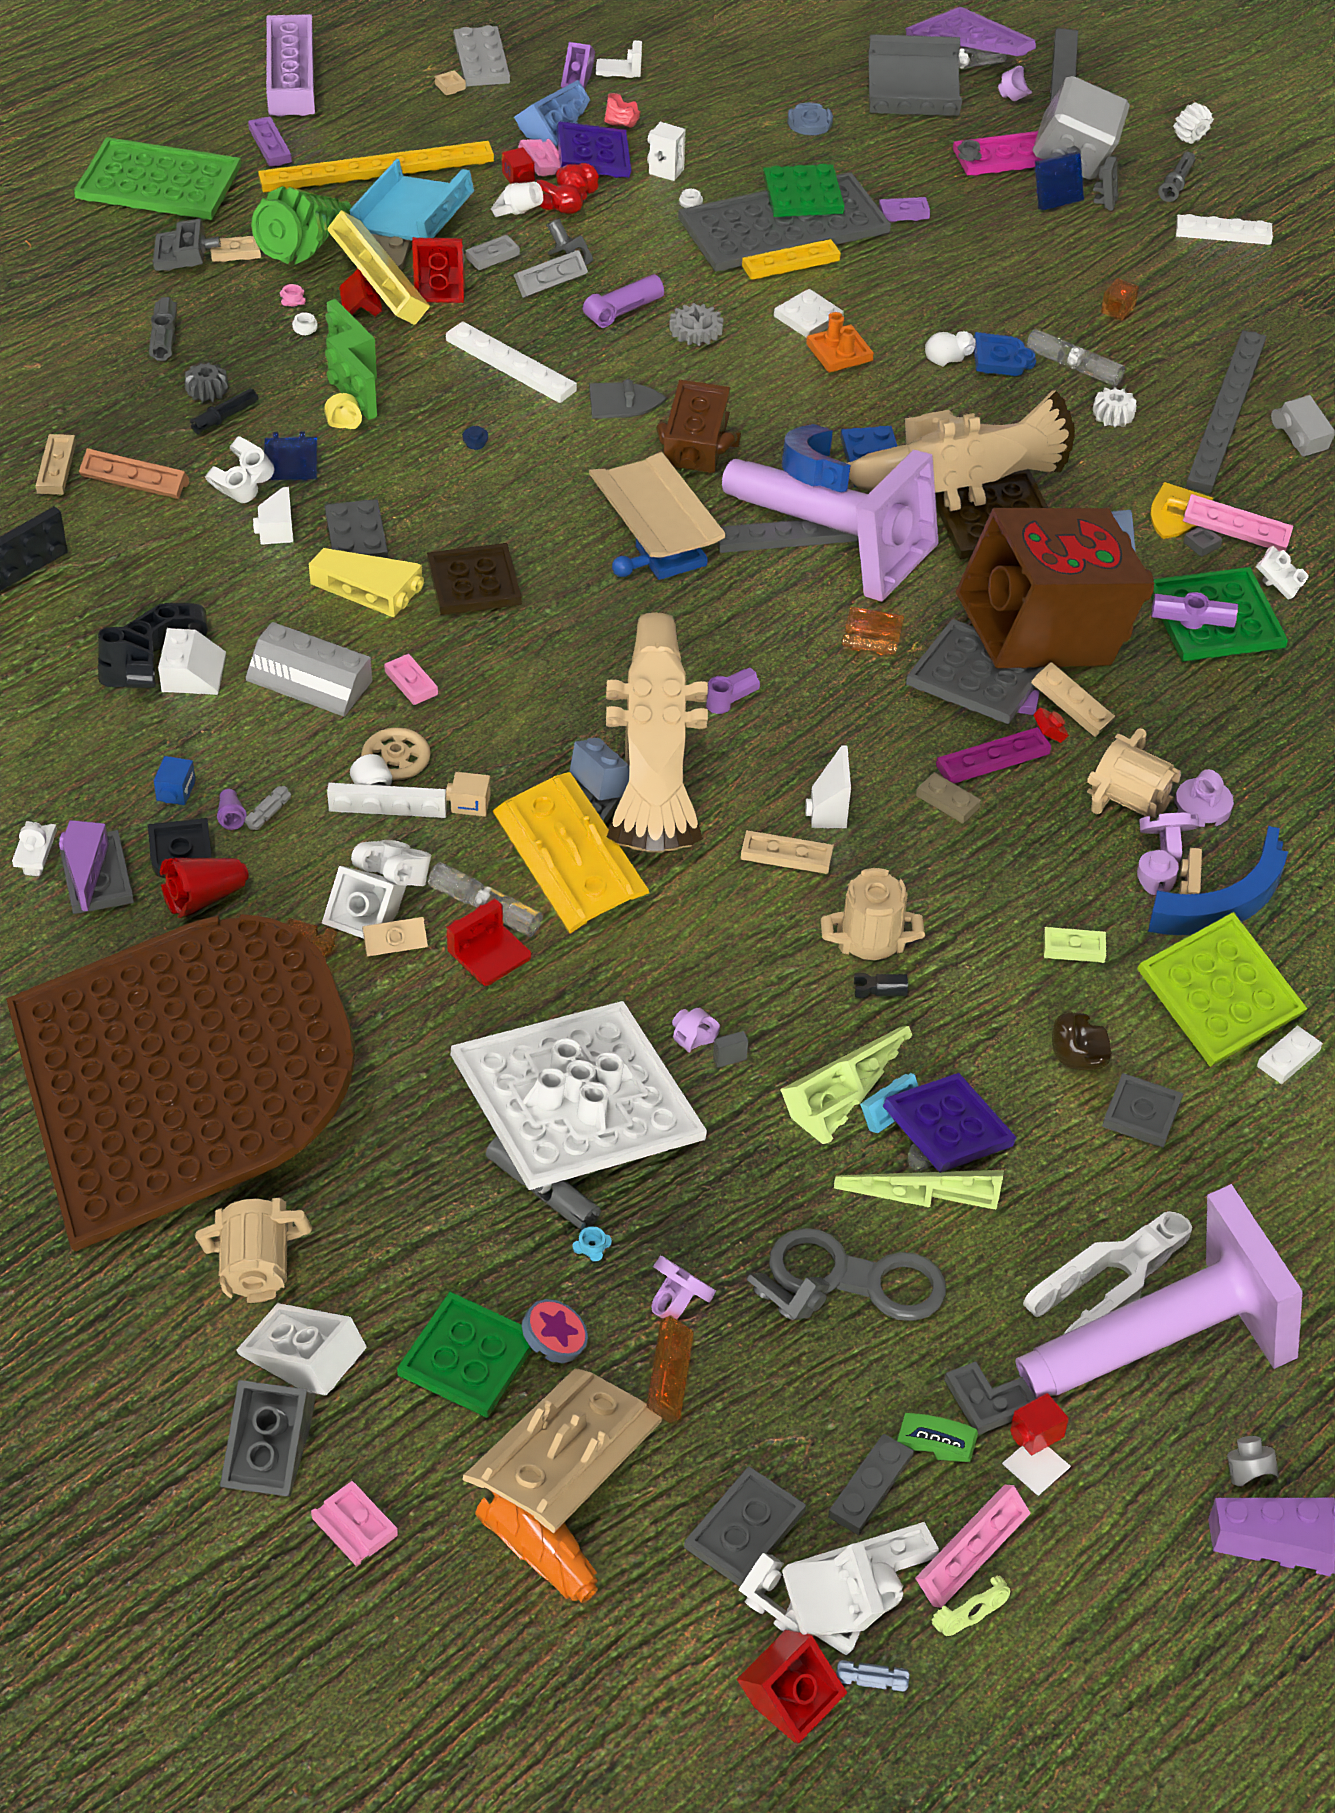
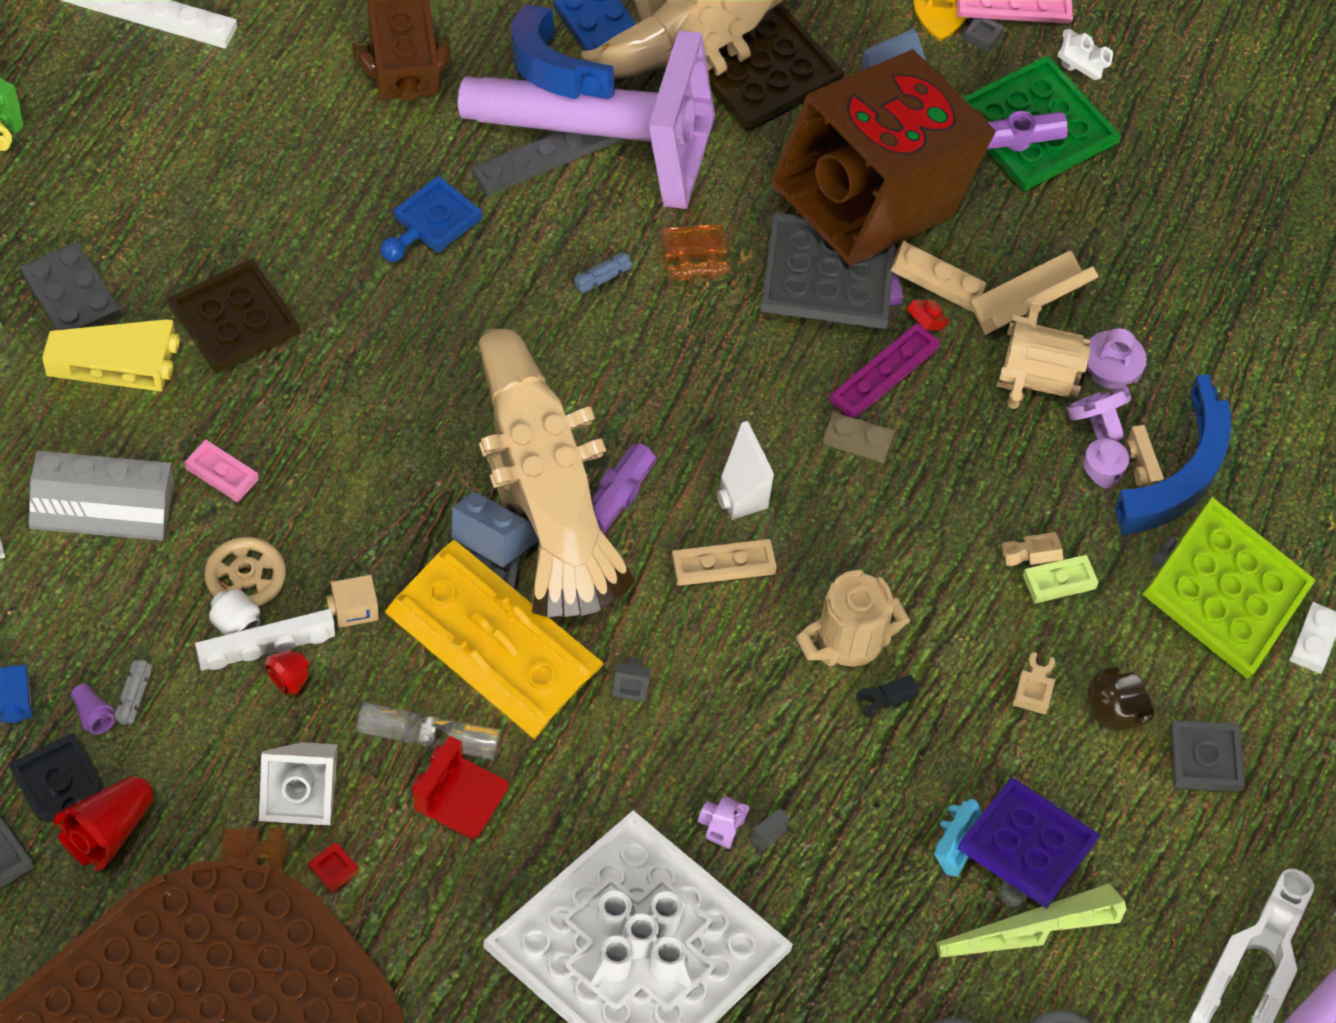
camera: 25 degrees left, 10 degrees up
white piece [351,840,431,886] -> none
tan plate [362,917,428,957] -> none
dark blue plate [462,426,488,450] -> none
dark grey shield [589,379,667,418] -> none
tan hinge [589,452,725,558] -> none
medium lavender piece [706,668,760,714] -> none
yellowish green wedge [780,1026,912,1144] -> none
none -> red cone [265,650,310,695]
none -> red plate [308,842,359,894]
none -> sand blue axle [574,253,632,293]
none -> medium lavender piece [591,443,656,534]
none -> dark grey tile [612,657,651,702]
none -> tan panel [969,251,1099,335]
none -> tan plate [1002,532,1063,566]
none -> tan plate [1013,652,1055,715]

